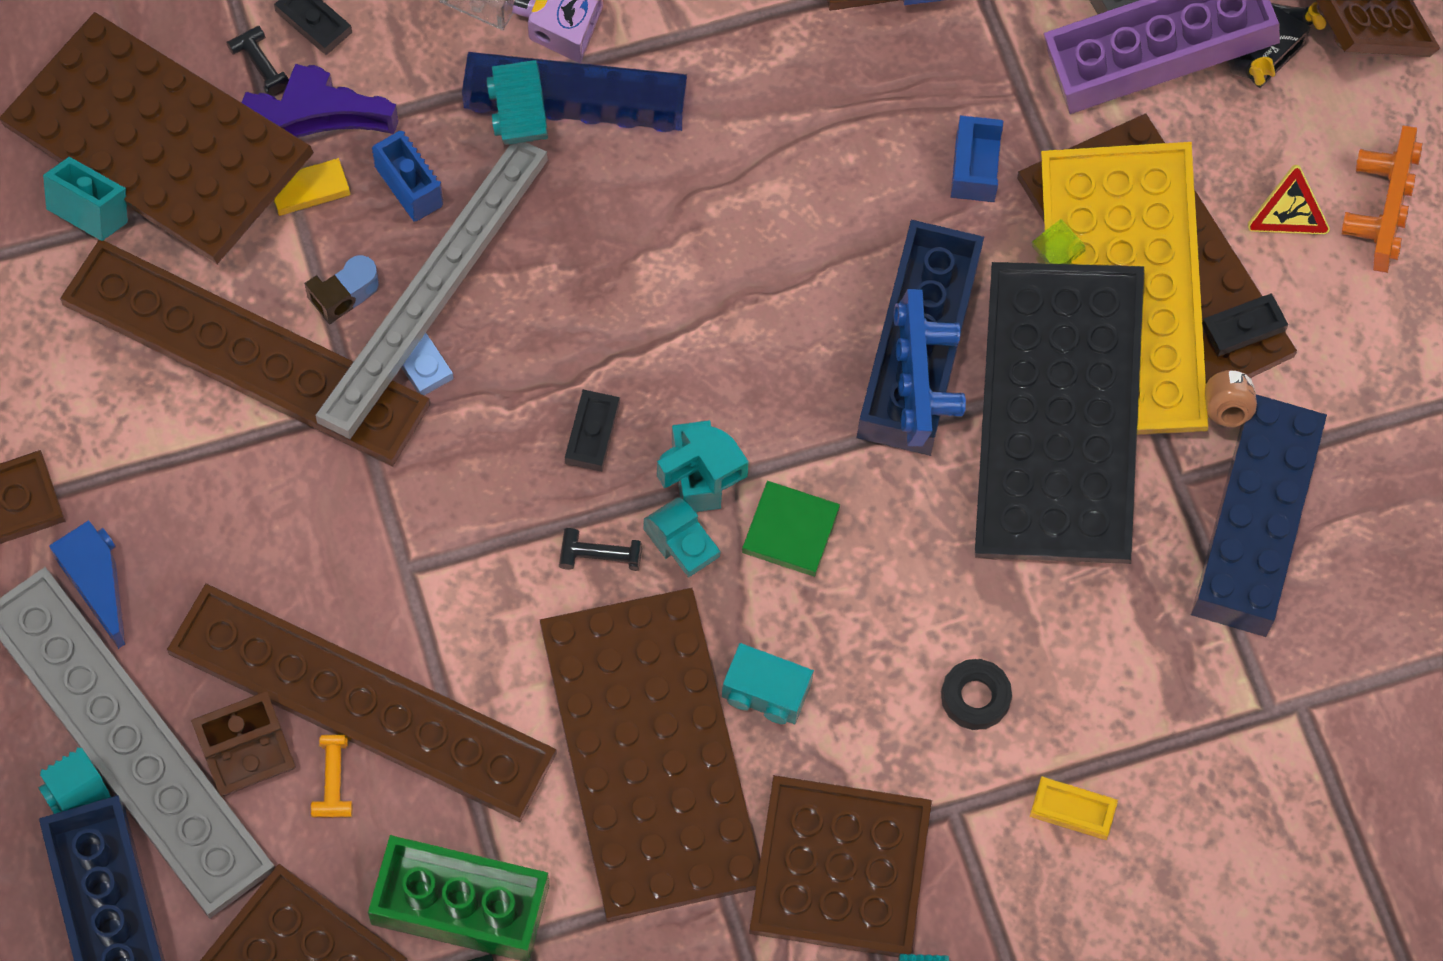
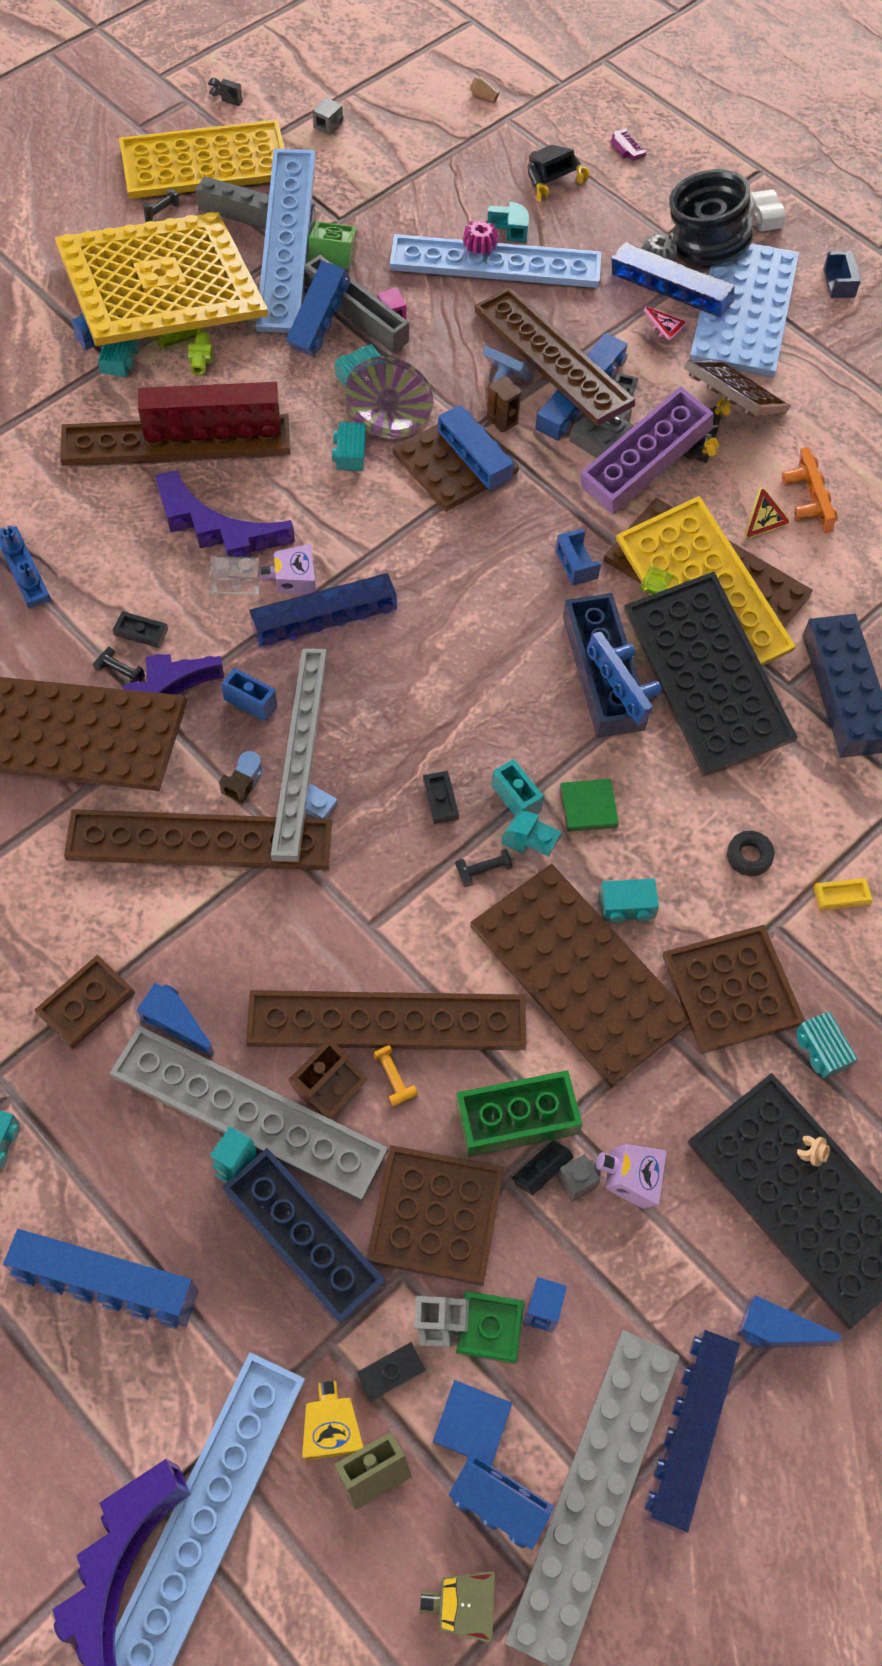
camera: 25 degrees left, 5 degrees down
teal brick [43,157,128,241] -> none
yellow tile [274,158,350,216] -> none
teal brick [487,60,548,145] -> none
teal brick [657,425,749,495] -> none
black plate [1202,293,1288,357] -> none
nougat head [1205,370,1257,427] -> none

